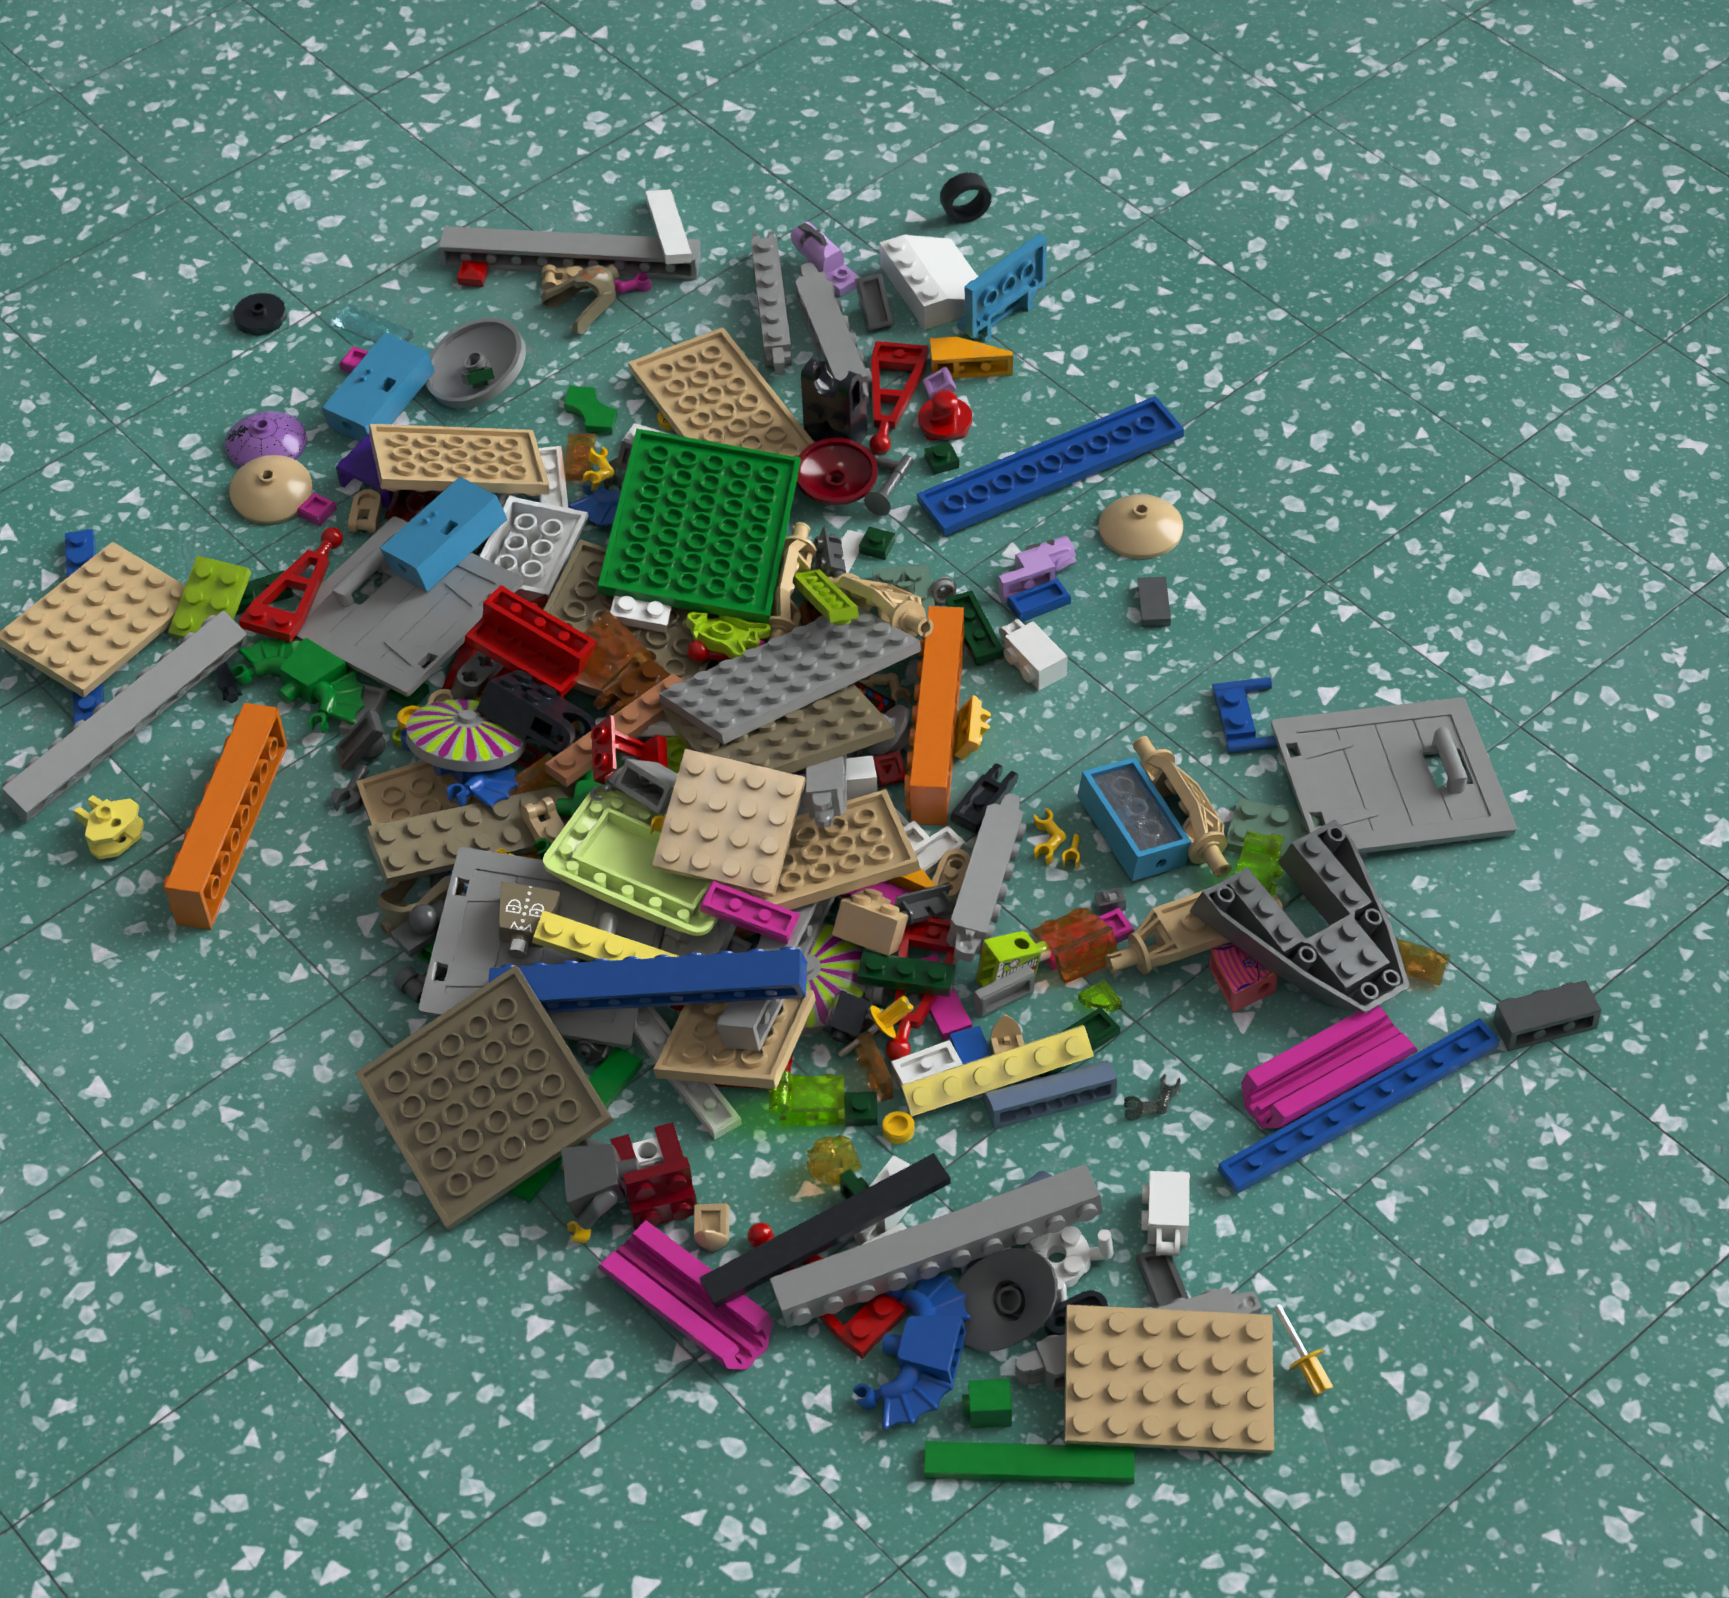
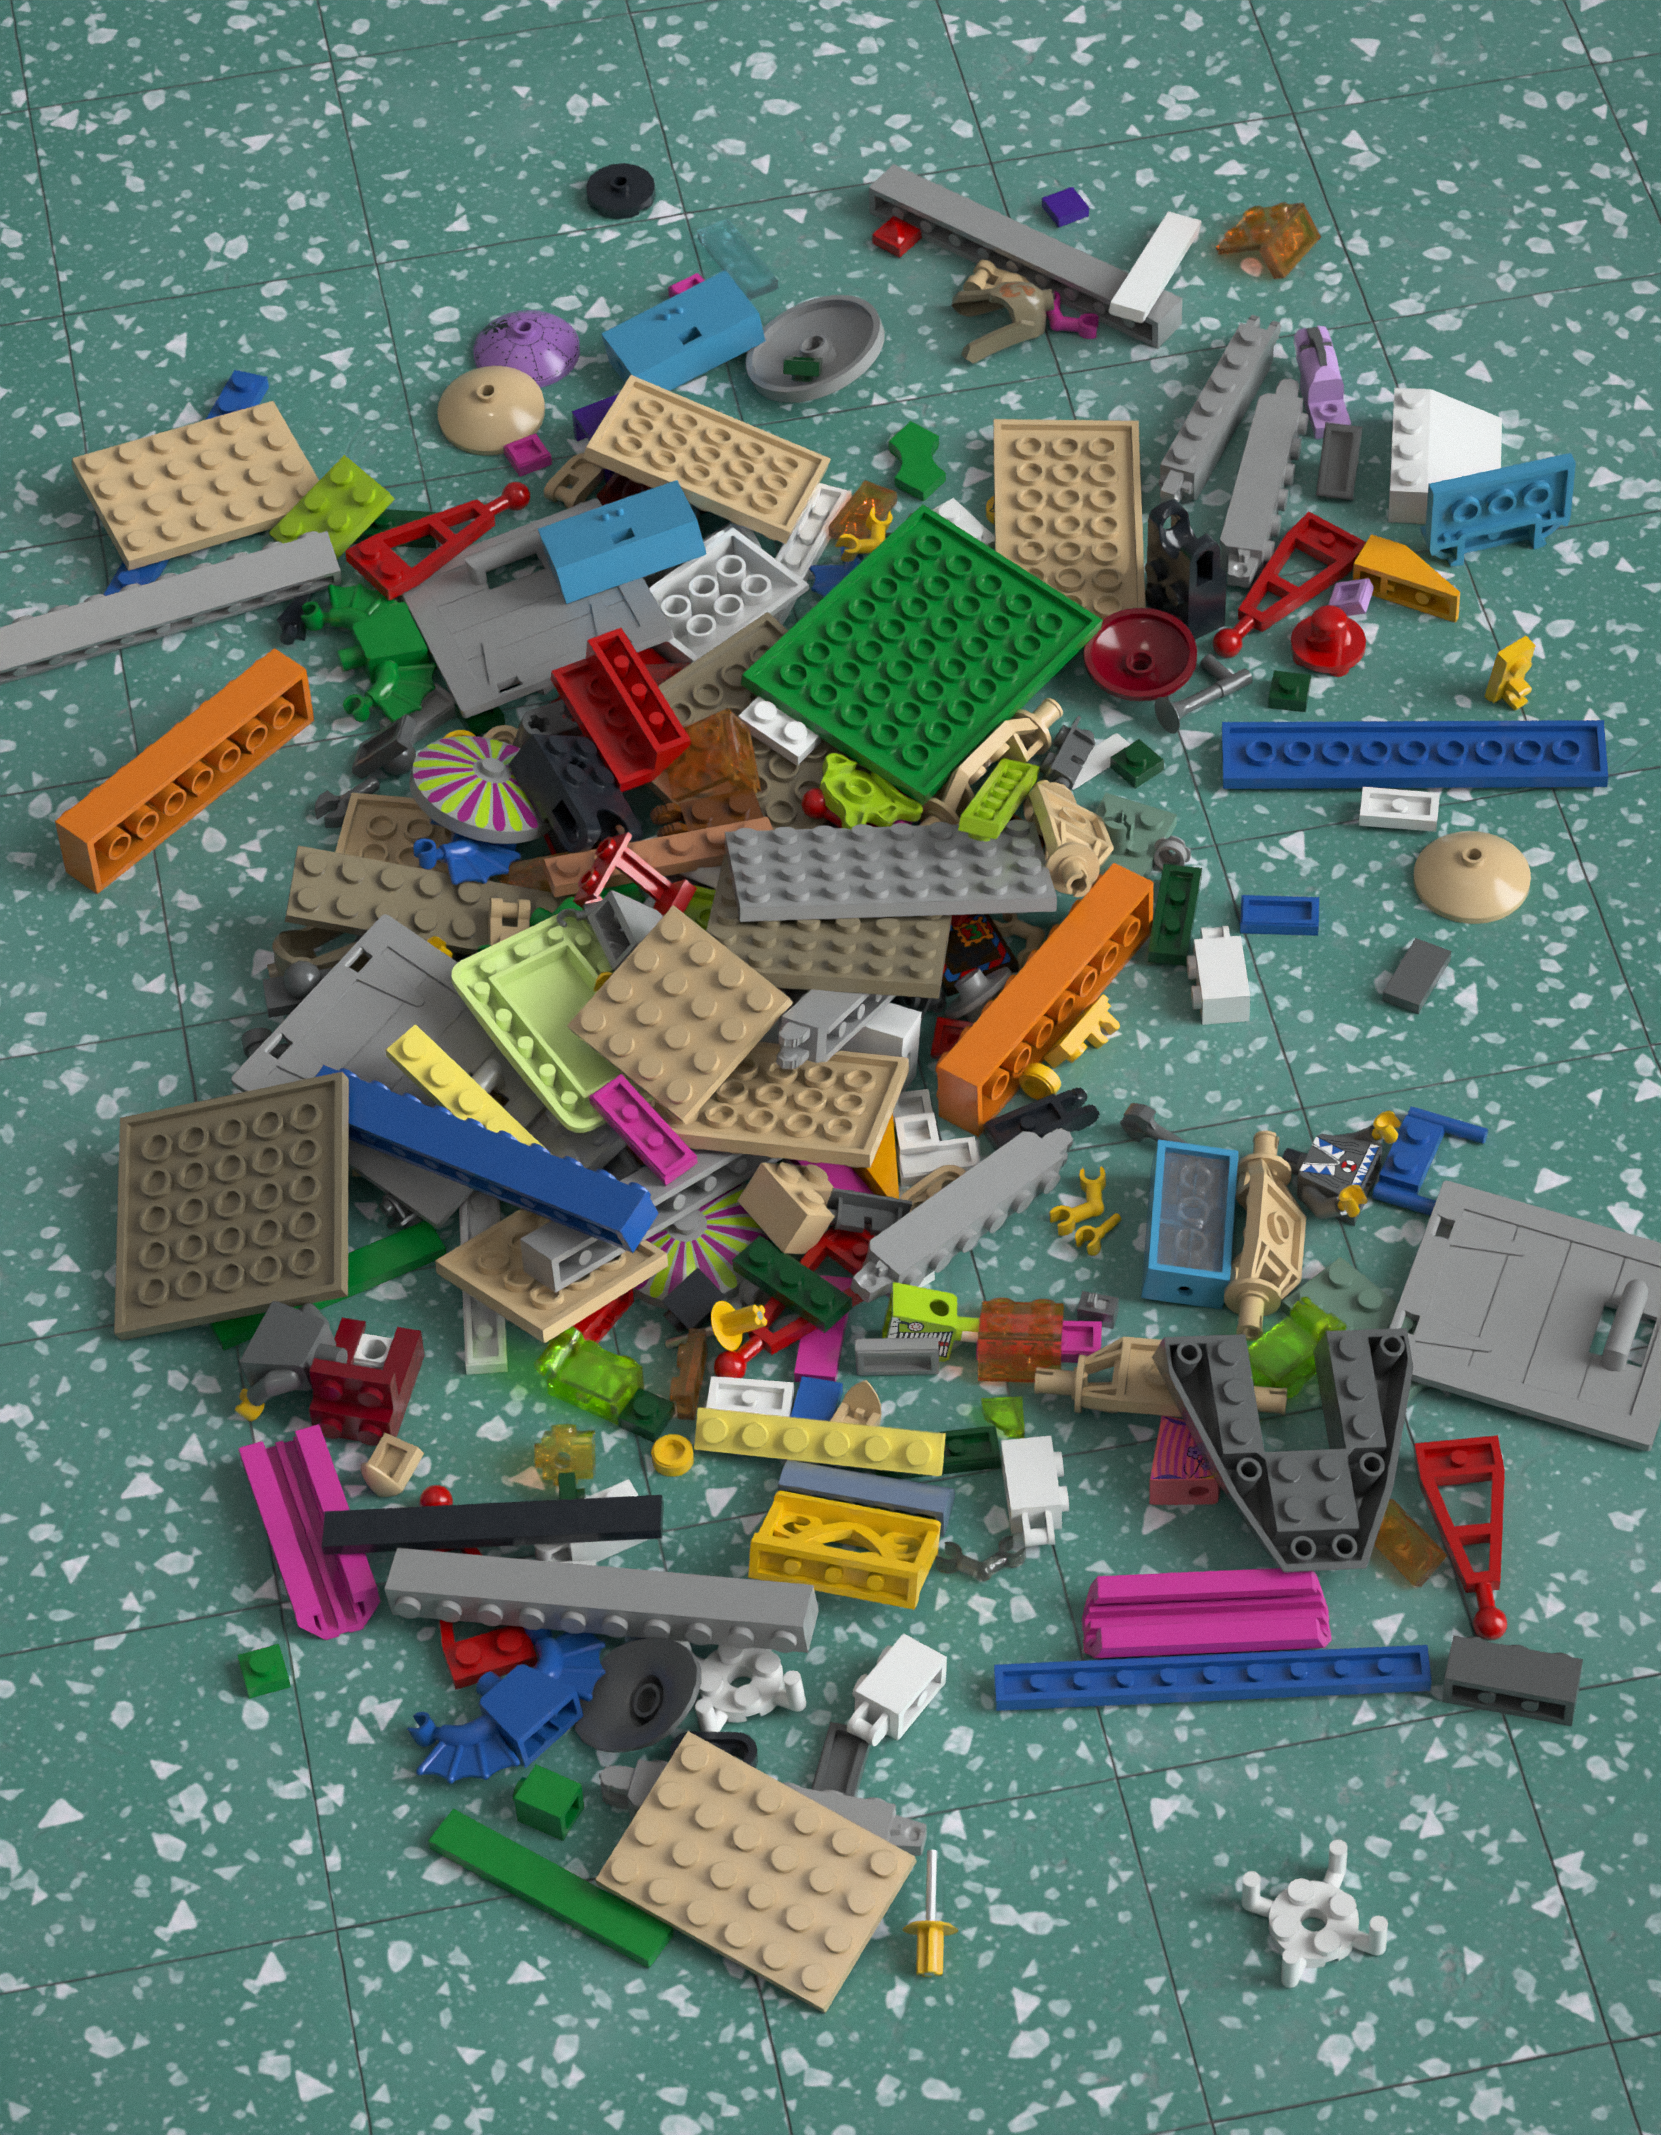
camera: 30 degrees right, 0 degrees up
light yellow hinge [73,795,144,860] -> none
dark tan torso [499,882,561,959] -> none
black tyre [940,172,991,223] -> none
lavender plate [999,535,1076,603] -> none
none -> green plate [237,1644,291,1699]
none -> yellow fence [748,1490,941,1610]
none -> white brick [1001,1436,1069,1548]
none -> yellow tile [1019,1063,1061,1100]
none -> dark purple tile [1042,186,1089,228]
none -> dark grey bar [1120,1103,1189,1144]
none -> clear orange bracket [1216,202,1321,279]
none -> white plate [1242,1840,1388,1988]
none -> torso [1282,1111,1401,1226]
none -> white plate [1359,787,1440,832]
none -> red plate [1413,1435,1507,1641]
none -> yellow plate [1484,635,1536,711]

